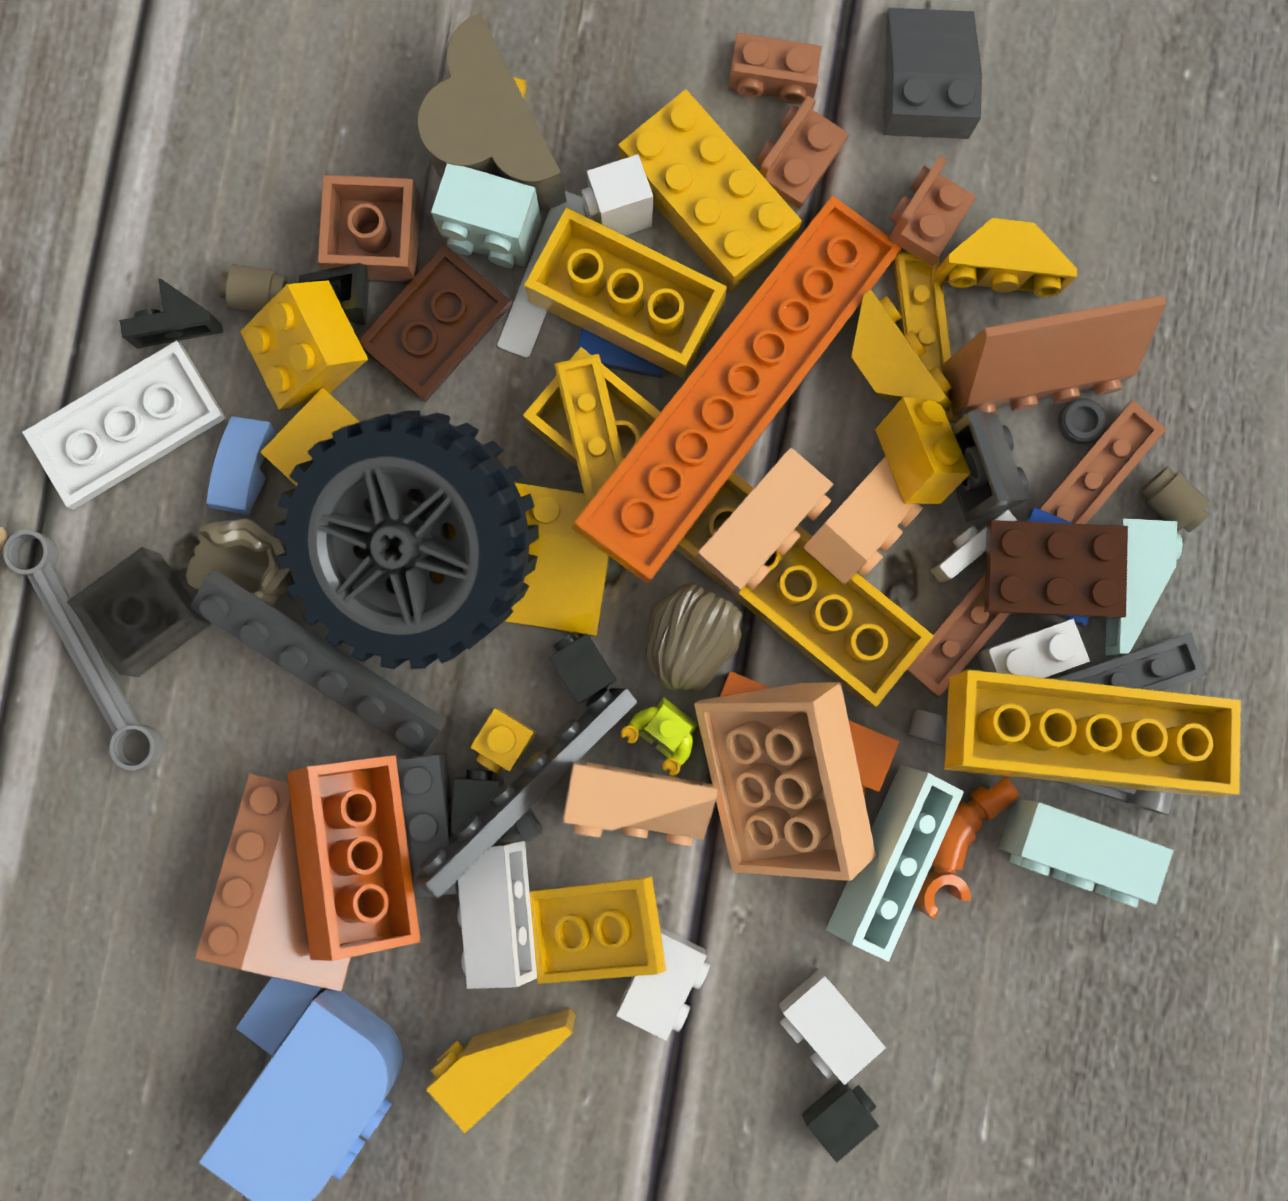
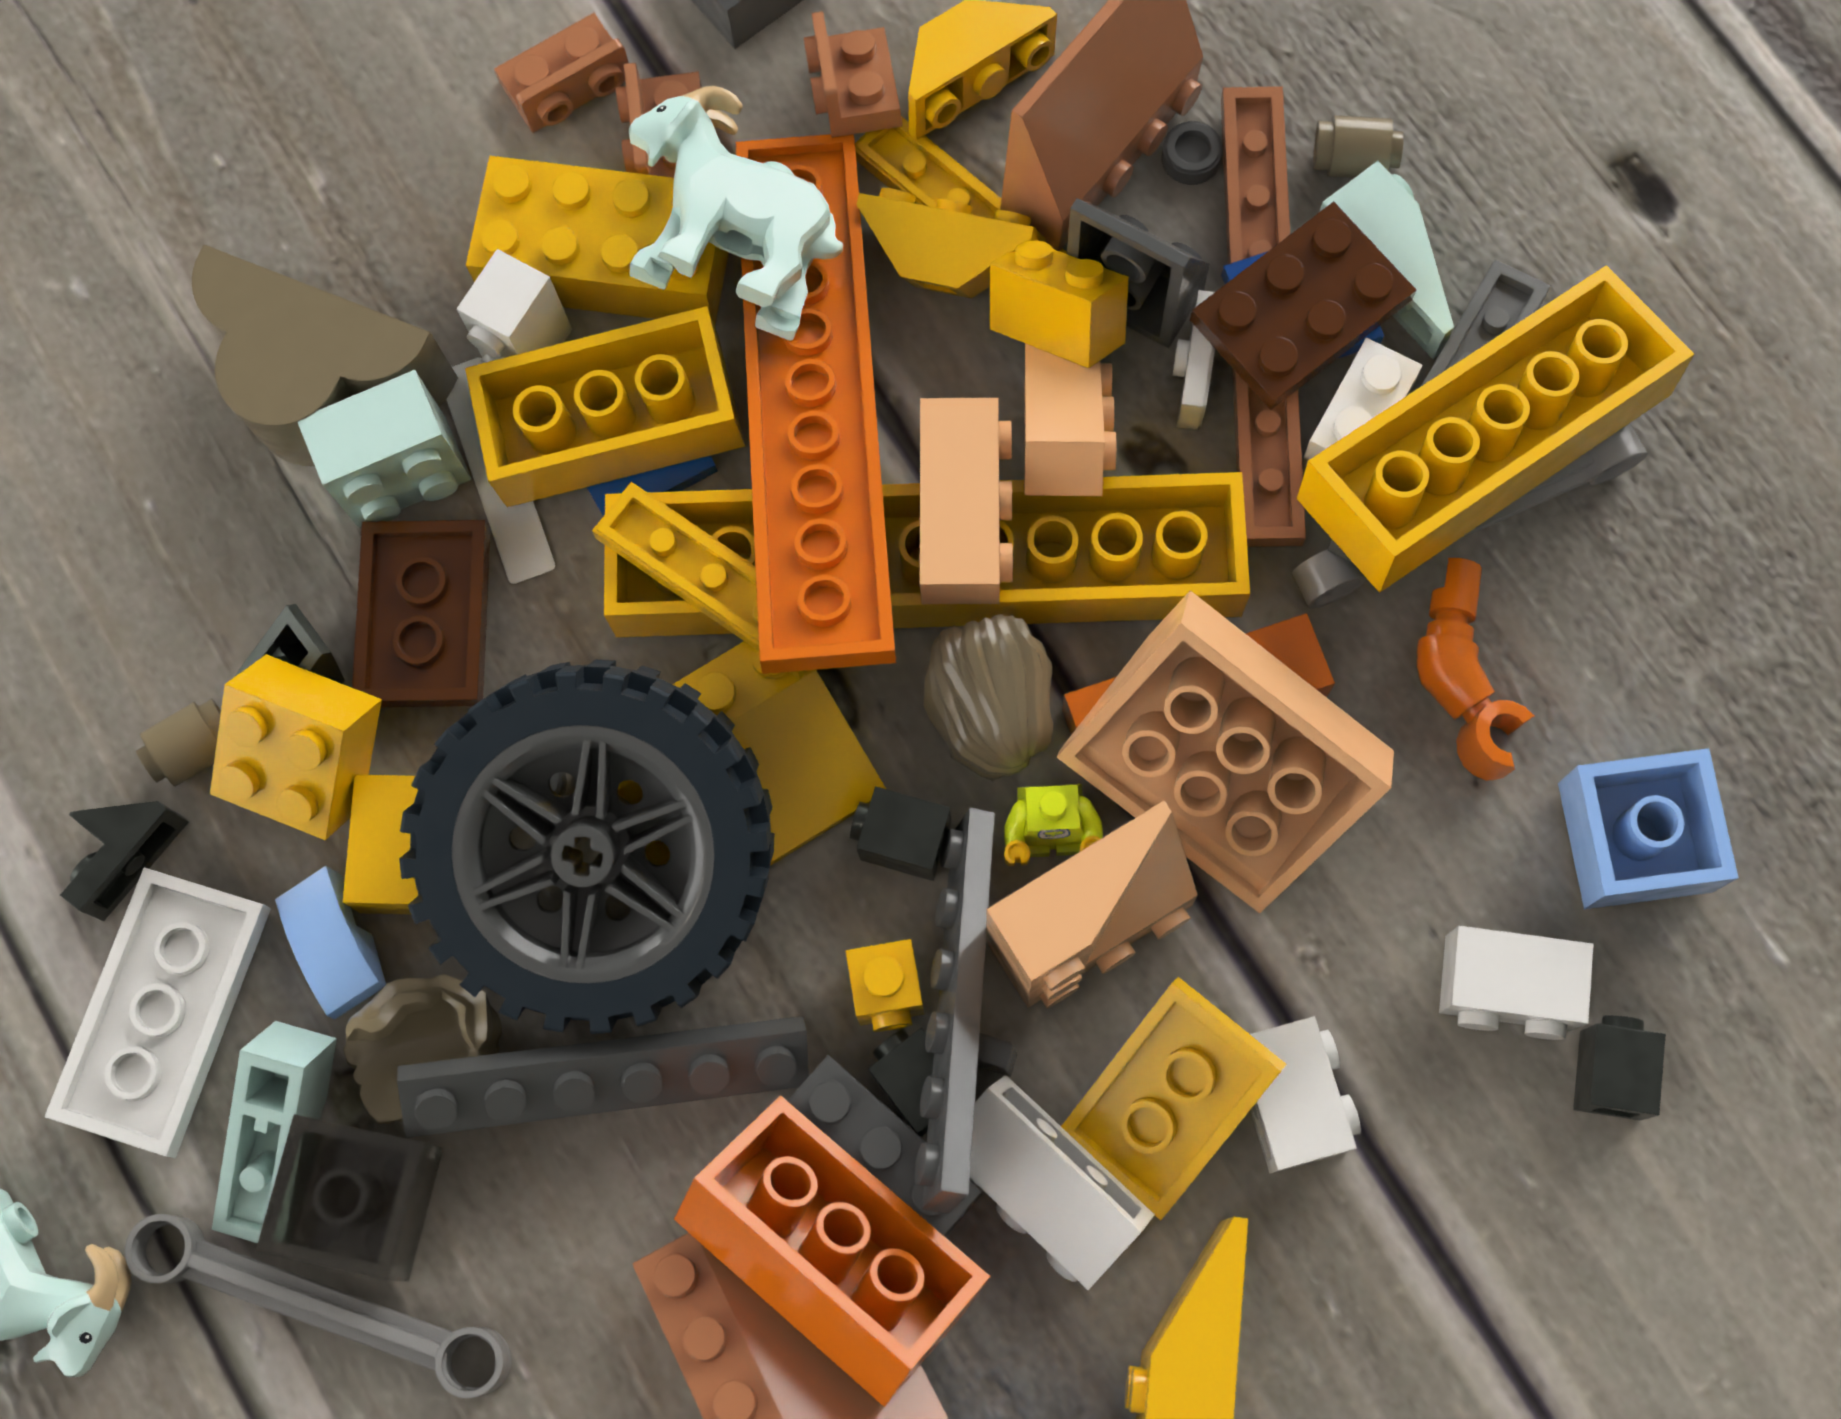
camera: 30 degrees left, 10 degrees down
nougat brick [318,175,421,282] -> none
light aqua brick [826,765,964,961] -> none
light aqua brick [998,798,1174,908] -> none
none -> light aqua slope [212,1021,337,1248]
none -> light aqua animal [629,86,843,341]
none -> light blue brick [1558,748,1738,909]

